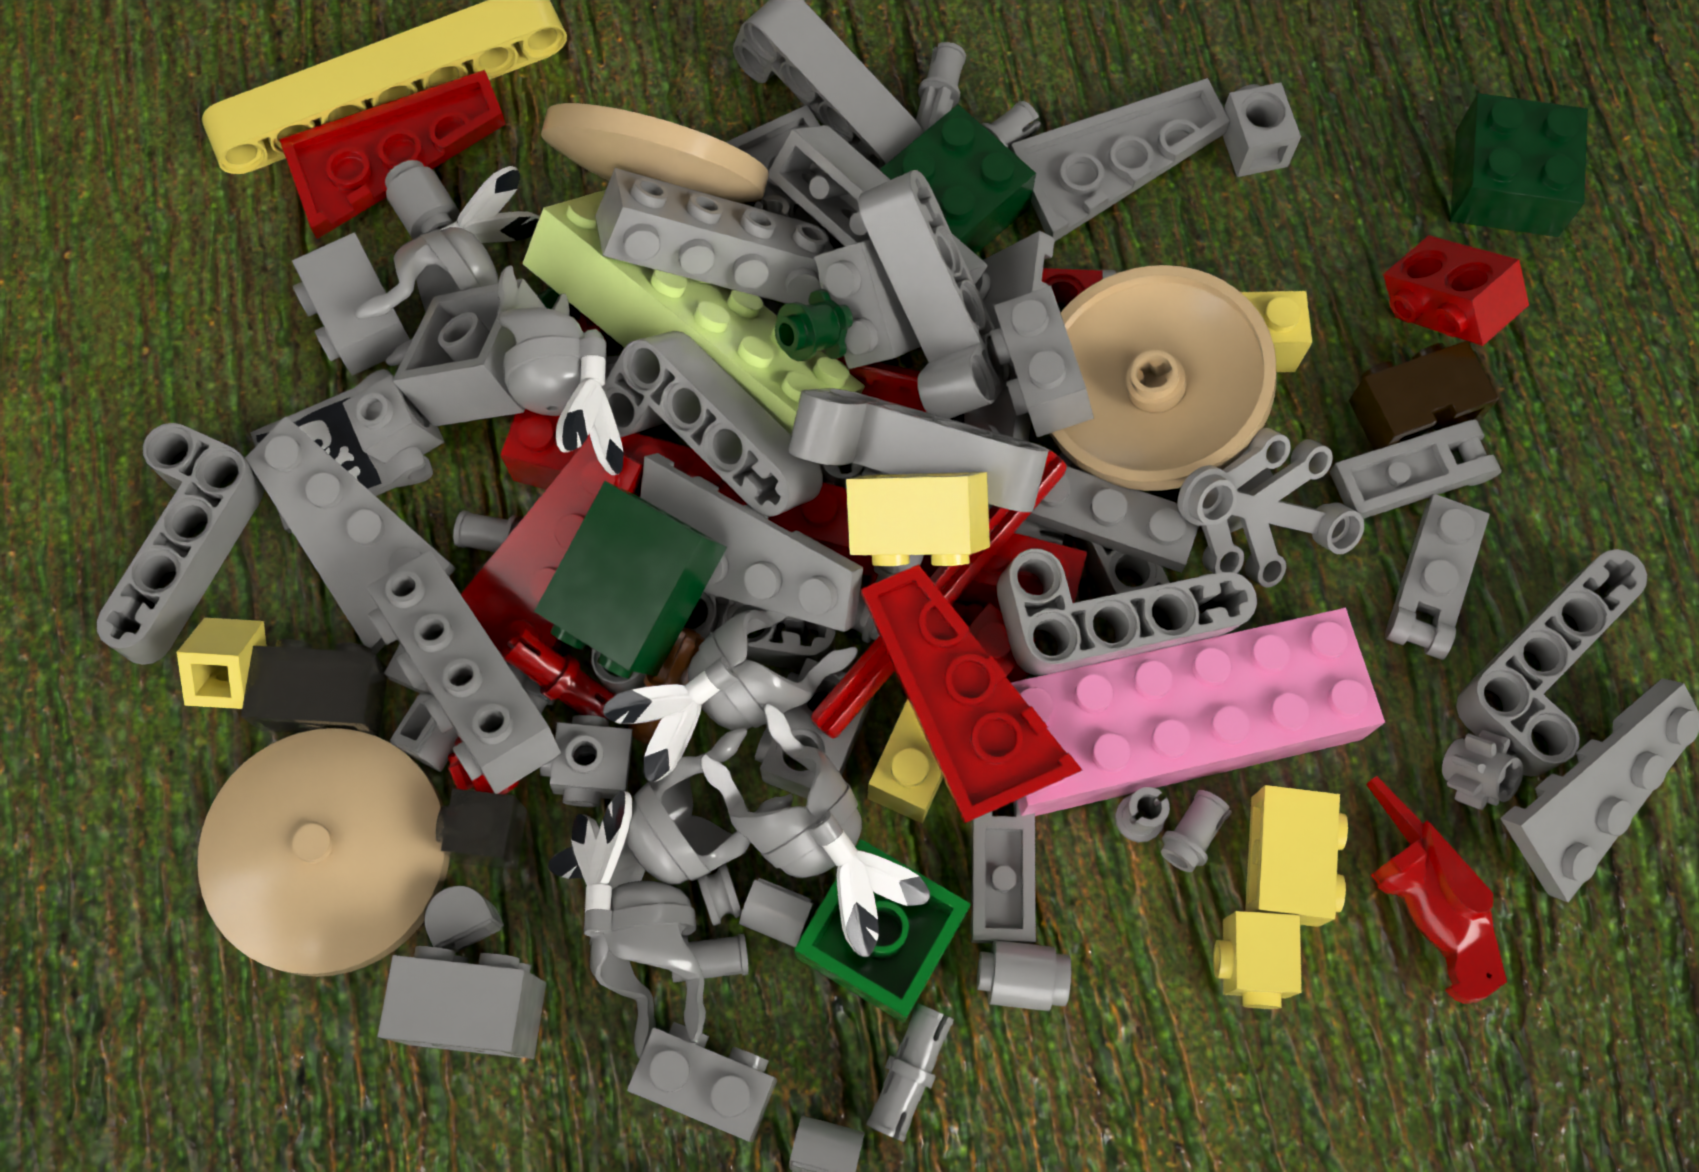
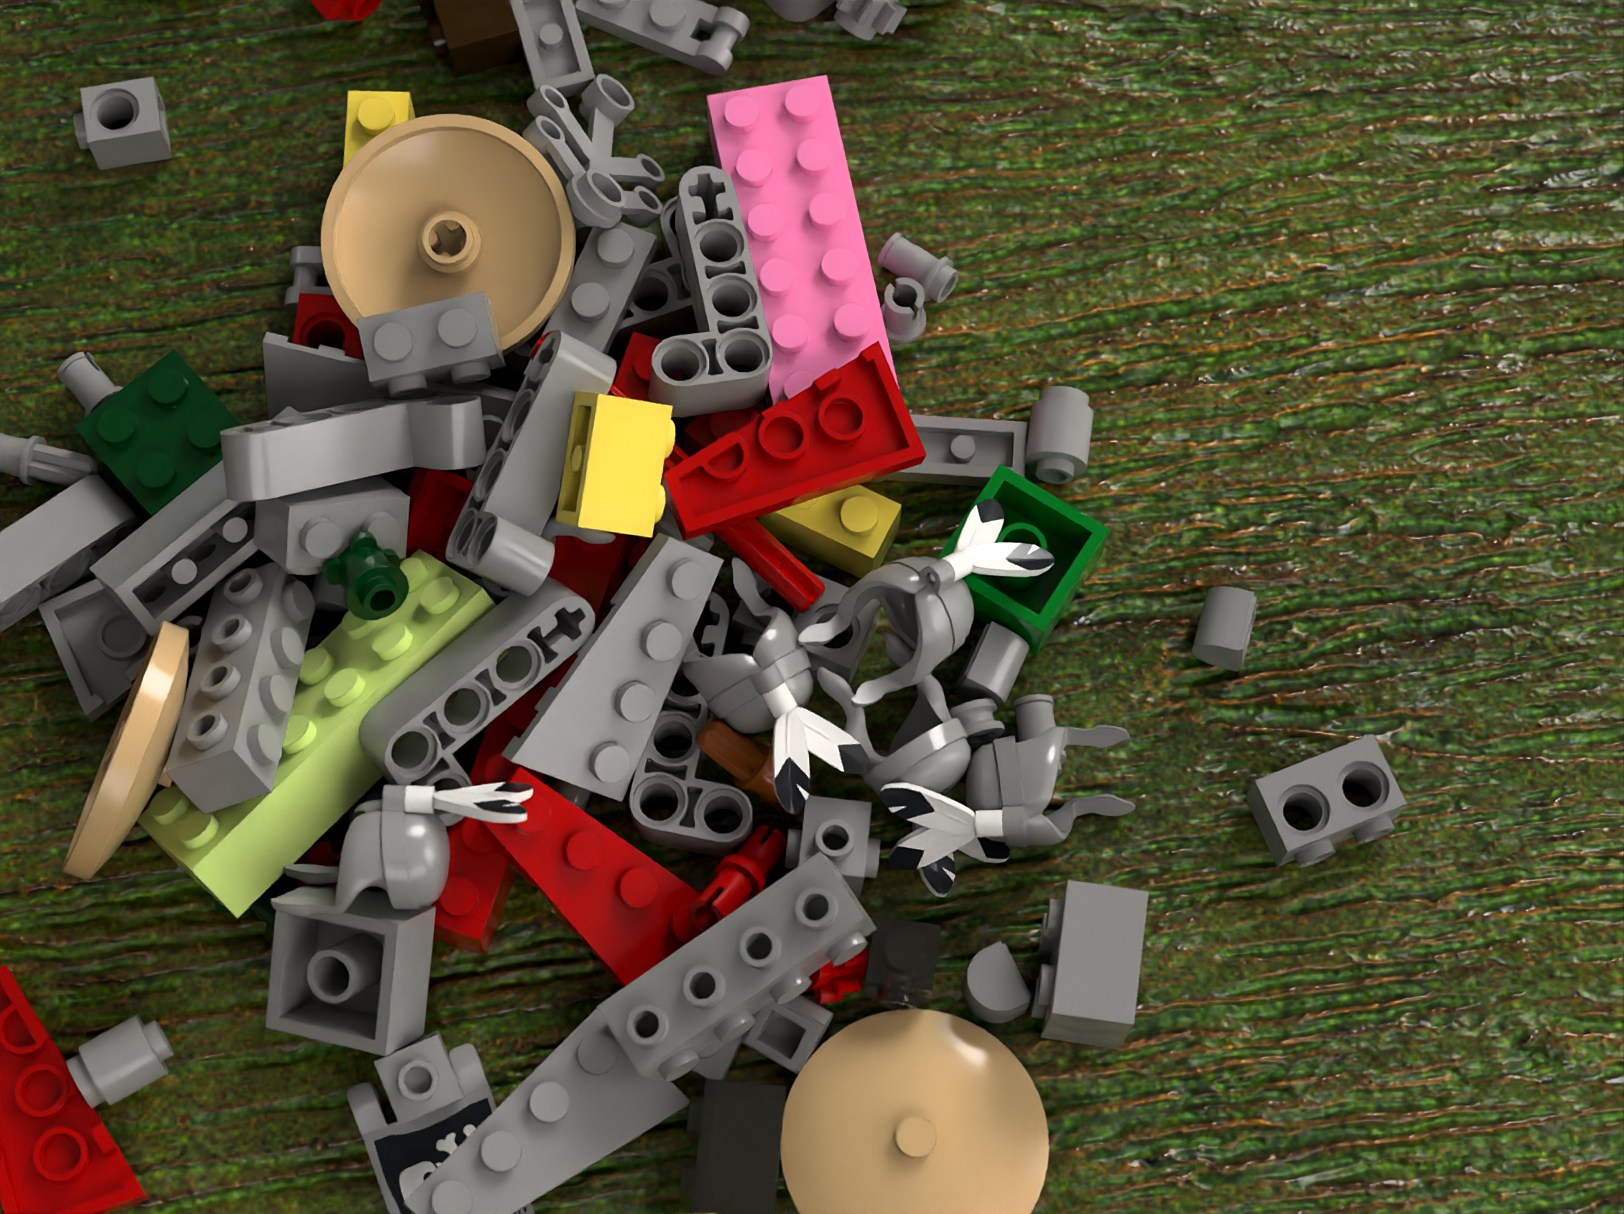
camera: 90 degrees left, 0 degrees up
light grey brick [292,232,410,376] -> none
light grey hair [355,166,540,366] -> none
light grey pin [453,510,522,552] -> none
dark green brick [534,481,727,679] -> none
light grey brick [627,1022,777,1142] -> none
light grey pin [866,1003,954,1142] -> none
light grey wing [1010,78,1230,242] -> none
light yellow brick [1213,911,1301,1009] -> none
light yellow brick [1245,785,1348,927] -> none
red animal [1366,776,1507,1004] -> none

